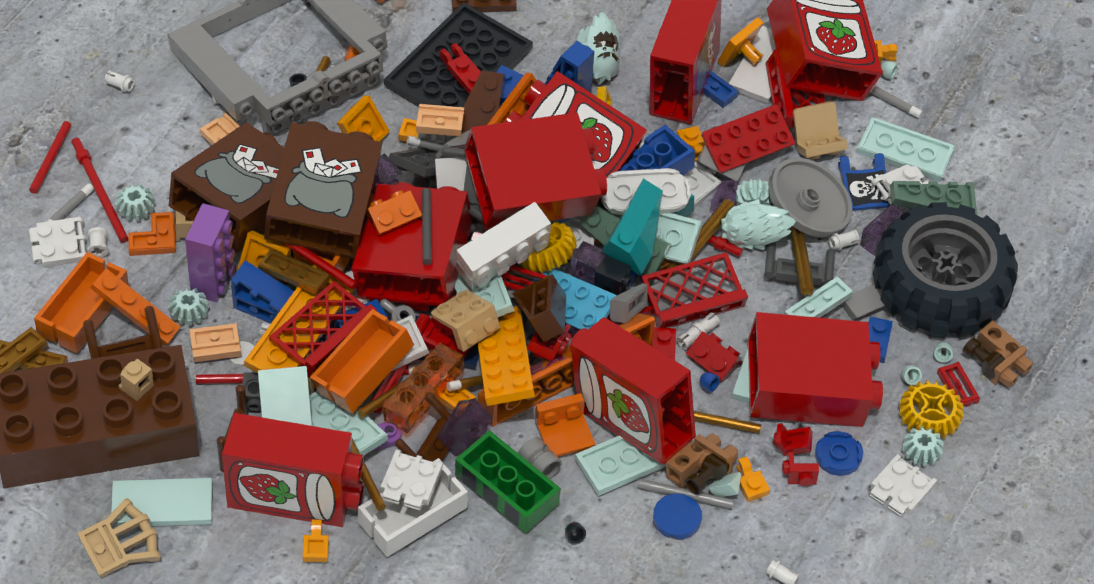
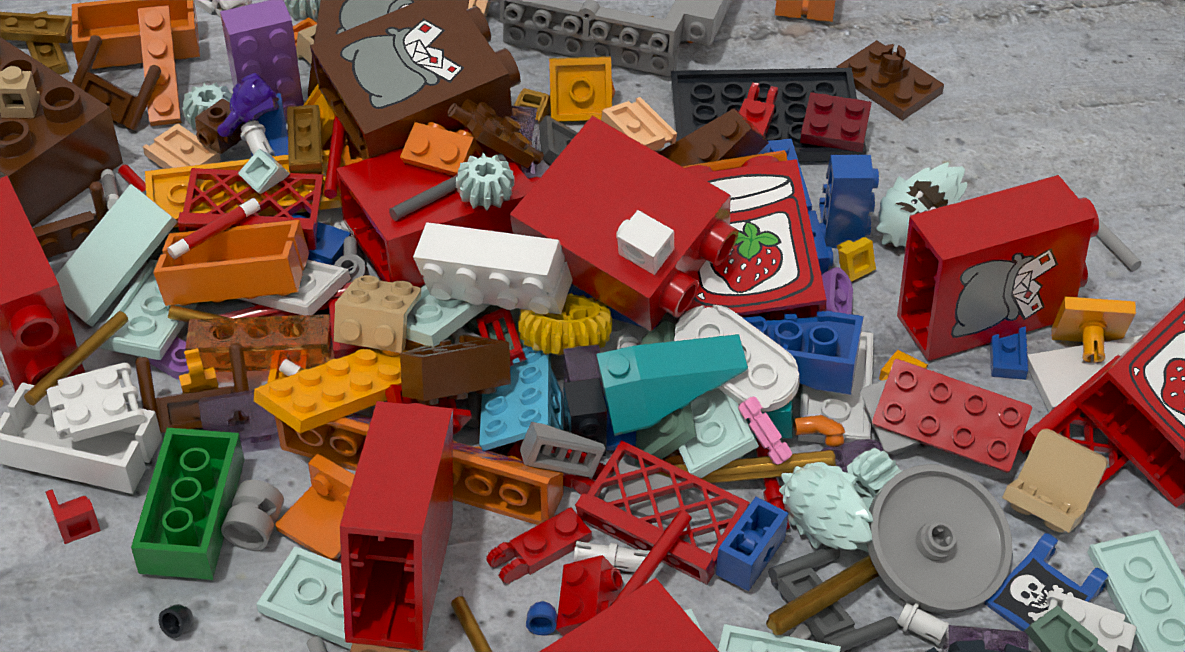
camera: 55 degrees right, 5 degrees down
none -> red panel [45,489,101,544]
none -> bar [101,169,119,210]
none -> red bar [167,198,260,259]
none -> light orange plate [179,348,219,393]
none -> reddish brown brick [195,98,246,155]
none -> dark purple piece [217,73,279,137]
none -> light aqua slope [238,149,290,194]
none -> white pin [240,121,275,156]
none -> reddish brown plate [447,99,544,168]
none -> light aqua gear [456,153,515,211]
none -> red bar [611,510,692,606]
none -> white brick [616,210,675,275]
none -> blue brick [716,497,789,591]
none -> bright pink axle [738,396,792,465]
none -> orange arm [793,415,845,447]
none -> dark red plate [800,92,872,152]

